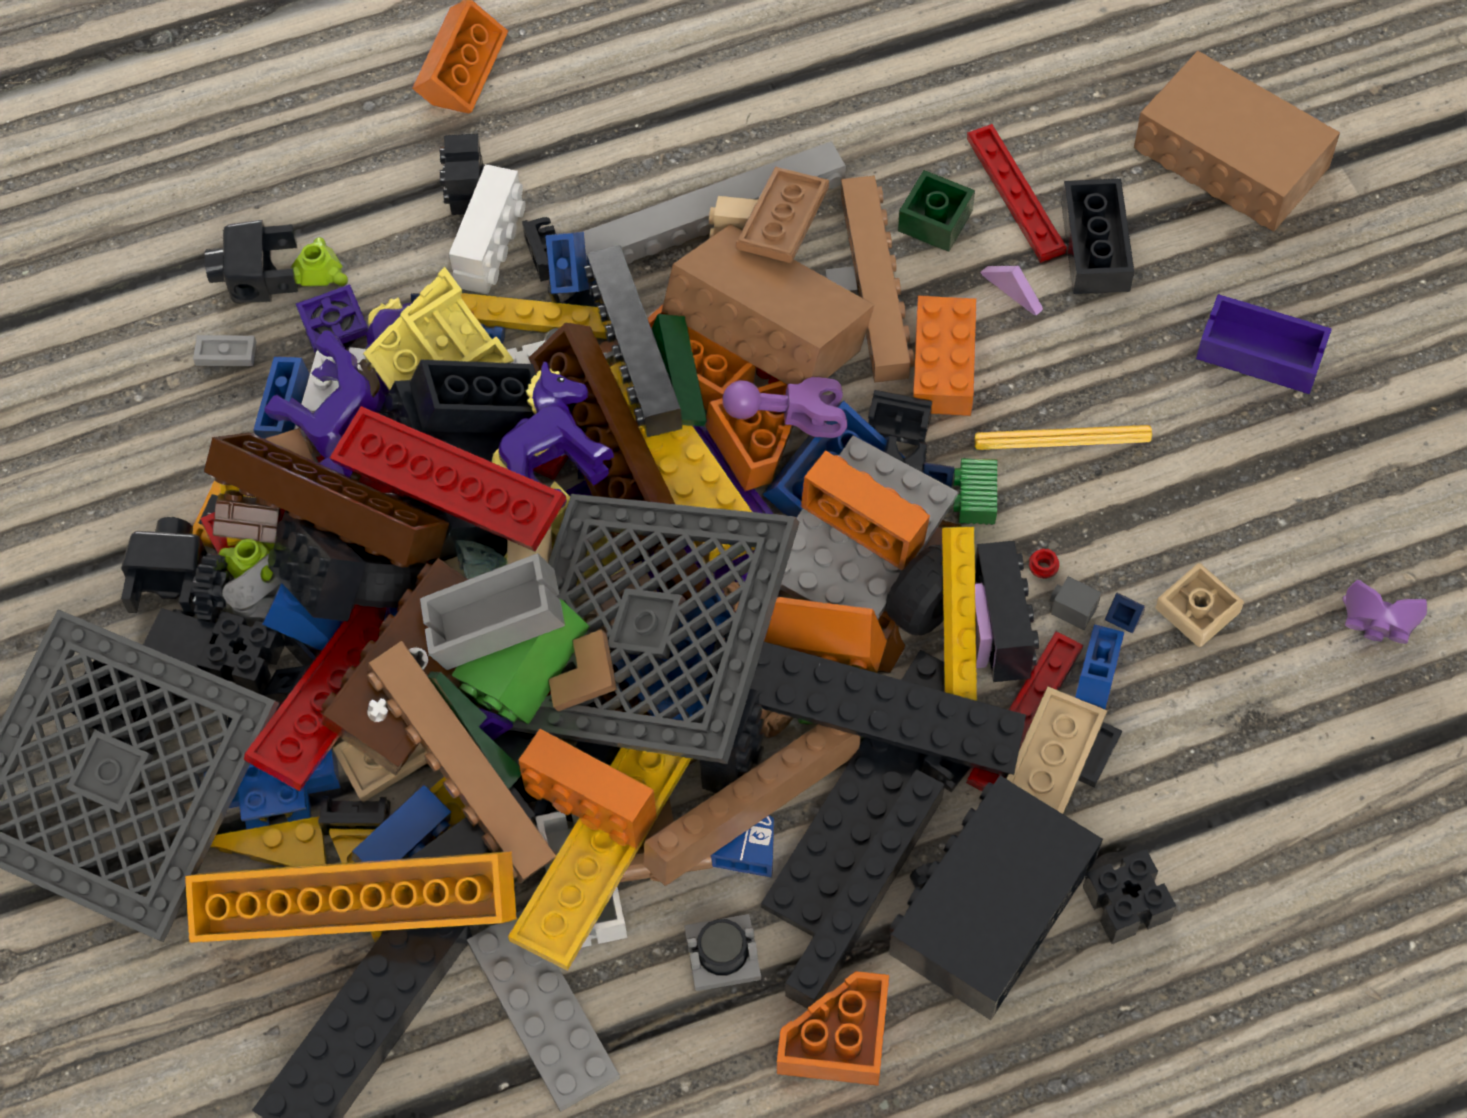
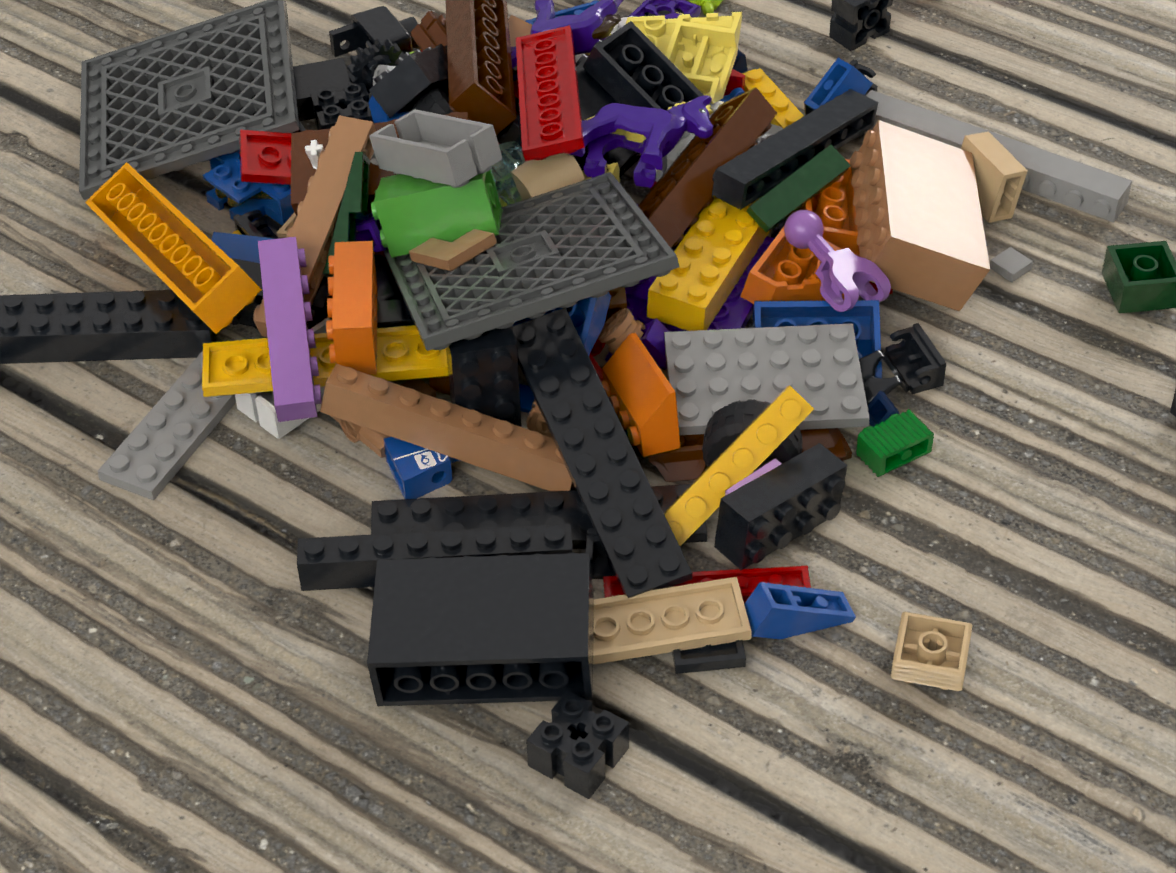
camera: 55 degrees right, 15 degrees down
yellow wing [210,816,327,867] -> none
white piece [449,164,525,295] -> none
piece [684,914,761,991] -> none
medium nougat tile [736,167,829,263] -> none
orange brick [777,971,889,1086] -> none
orange brick [801,450,930,570] -> none
medium nougat brick [841,175,915,383] -> none
orange brick [913,296,976,416] -> none
yellow axle [974,425,1152,450] -> none
lavender tile [981,266,1043,315] -> none
red plate [1029,549,1060,579] -> none
dark grey brick [1050,576,1101,630] -> none
dark blue slope [1105,593,1145,633] -> none
medium lavender brick [1342,580,1427,644] -> none
none -> medium lavender brick [258,236,322,422]

